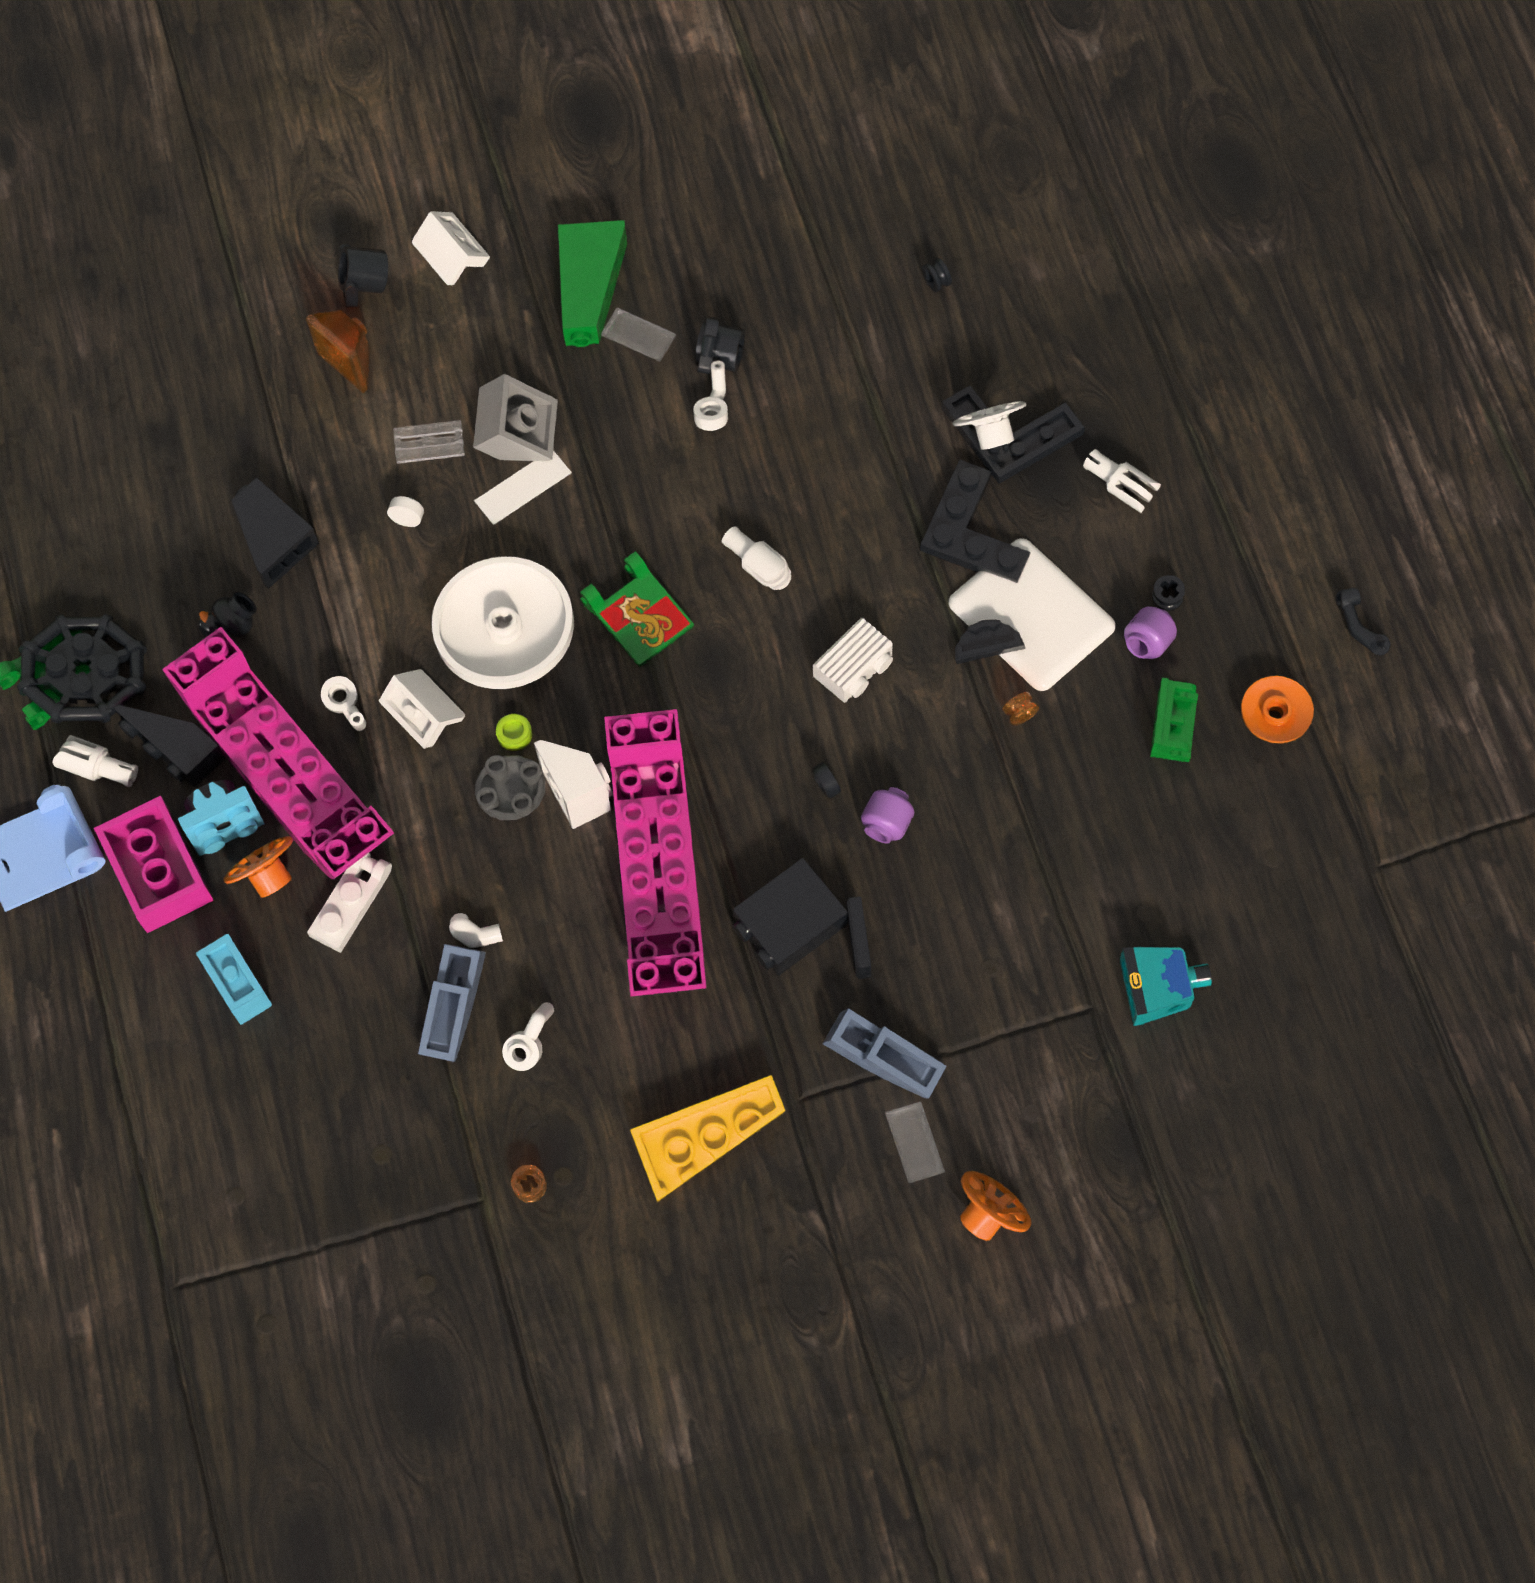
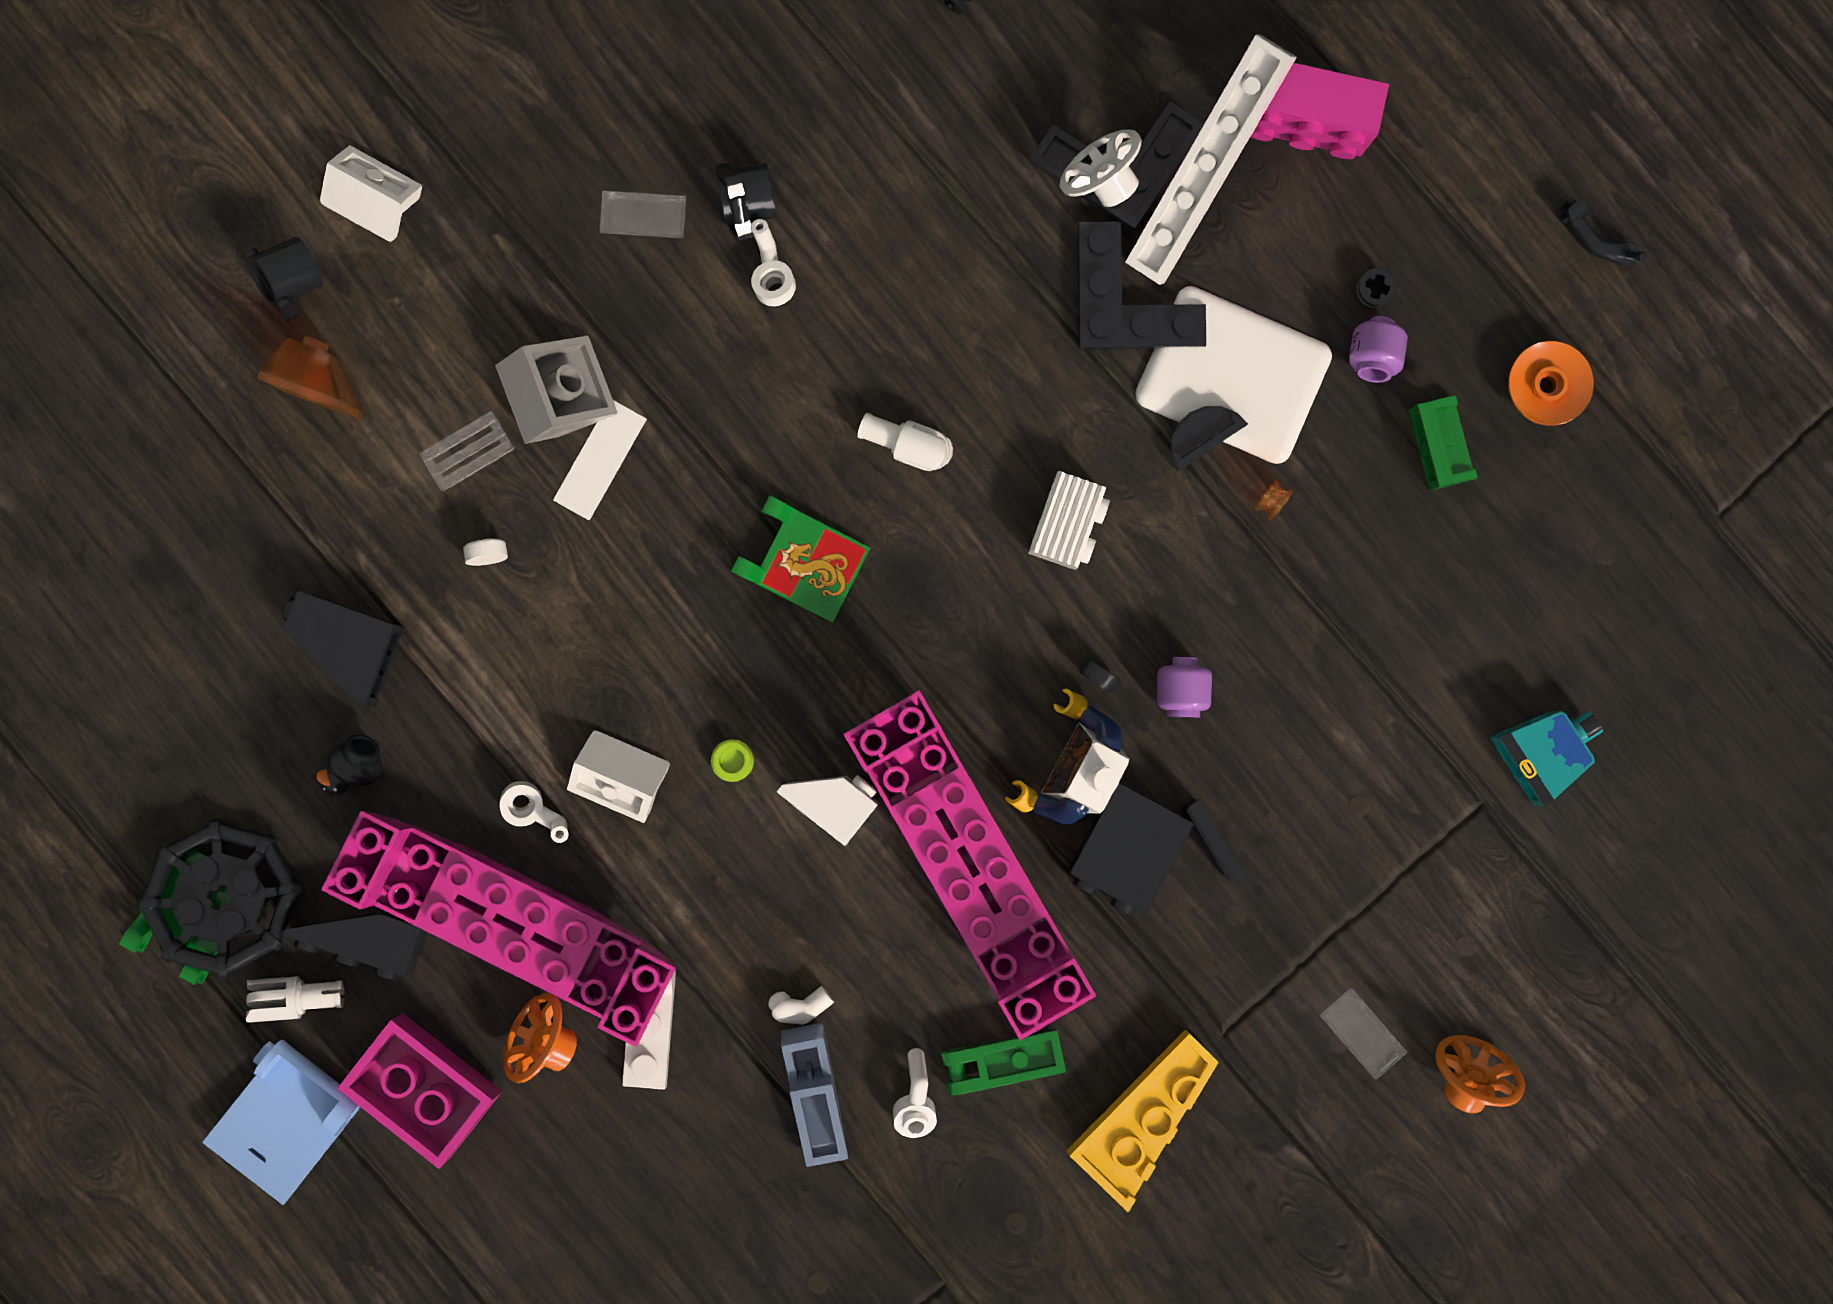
camera: 25 degrees left, 20 degrees up
medium azure piece [178,780,265,856] -> none
medium azure panel [196,934,272,1025] -> none
white dish [432,557,574,689] -> none
dark grey dish [475,755,546,820] -> none
clear orange bush [511,1165,547,1202] -> none
green slope [558,220,627,347] -> none
sand blue slope [822,1008,946,1099] -> none
white arm [1083,449,1161,513] -> none
none -> green plate [940,1028,1066,1096]
none -> torso [1005,689,1129,824]
none -> white plate [1125,35,1297,285]
none -> dark pink brick [1250,63,1389,159]

